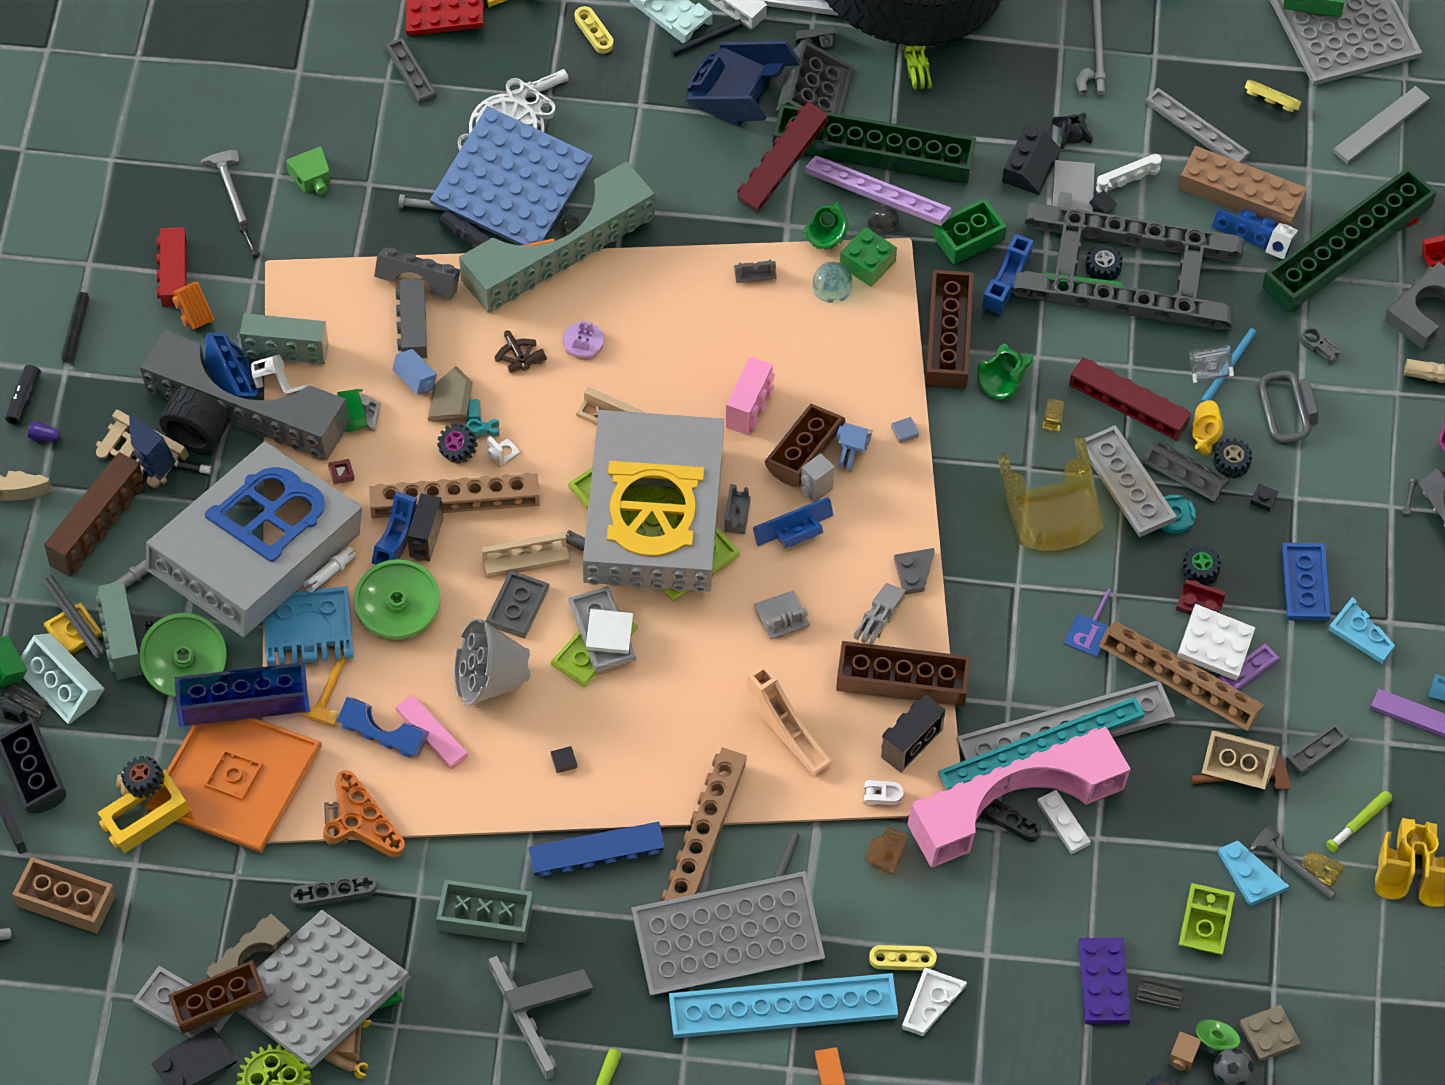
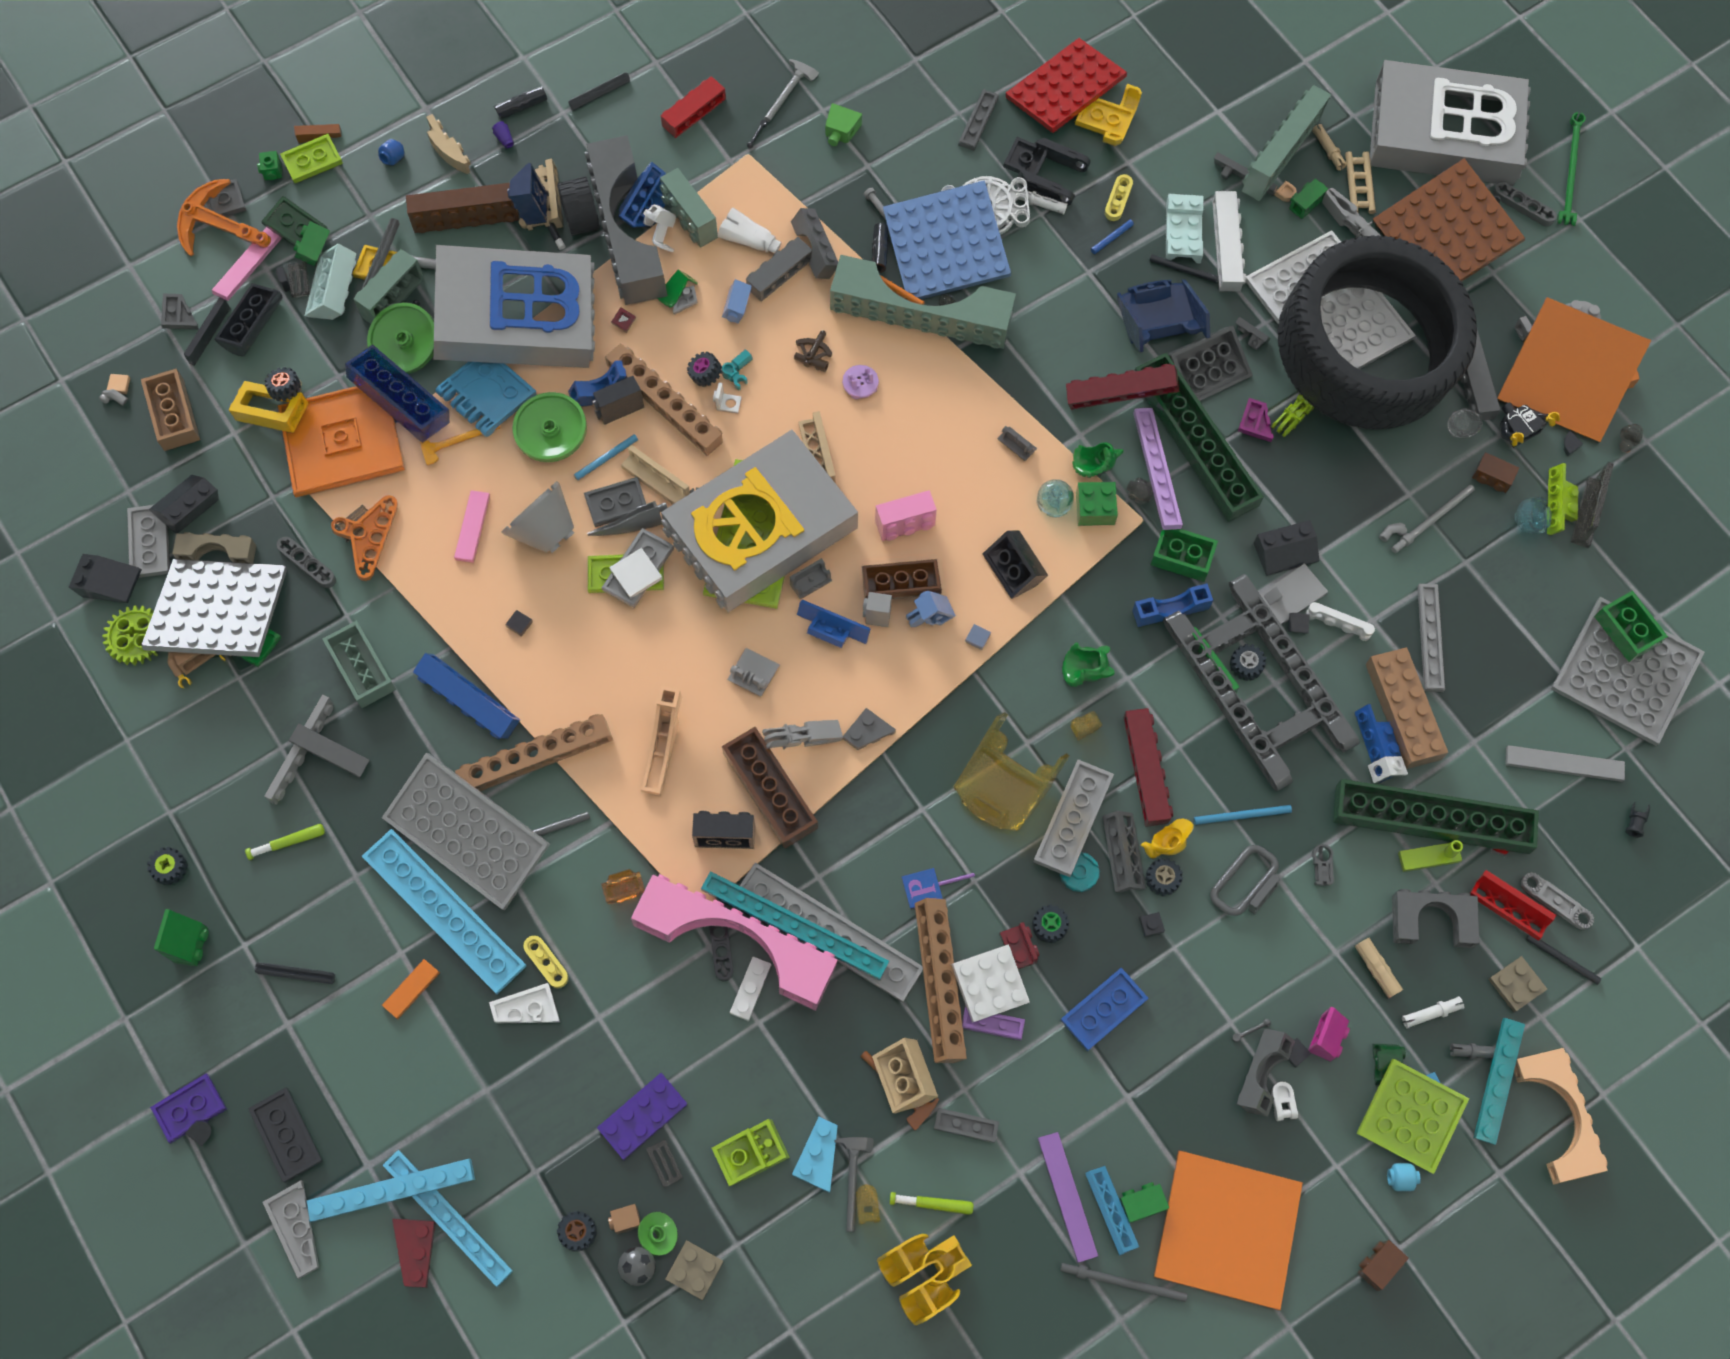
camera: 50 degrees right, 10 degrees up
reddish brown brick [168,960,268,1034] -> none
orange brick [172,281,215,330] -> none
white pin [303,547,356,593] -> none
blue arch [337,697,429,758] -> none
dark tan tile [428,366,473,421] -> none
white plate [863,780,904,806] -> none
reddish brown brick [926,270,973,388] -> none
black piece [1052,112,1093,149] -> none
clear slope [1188,344,1234,383] -> none
light yellow plate [1245,80,1302,112] -> none
medium azure wing [1328,597,1395,664] -> none
none -> black slope [149,475,219,534]
none -> dark azure piece [574,434,638,480]
none -> dark grey piece [587,501,668,536]
none -> white piece [718,208,782,254]
none -> black slope [982,530,1048,599]
none -> black plate [1003,137,1091,206]
none -> blue bar [1091,219,1134,254]
none -> magenta wing [1238,398,1273,442]
none -> lime piece [1398,840,1463,872]

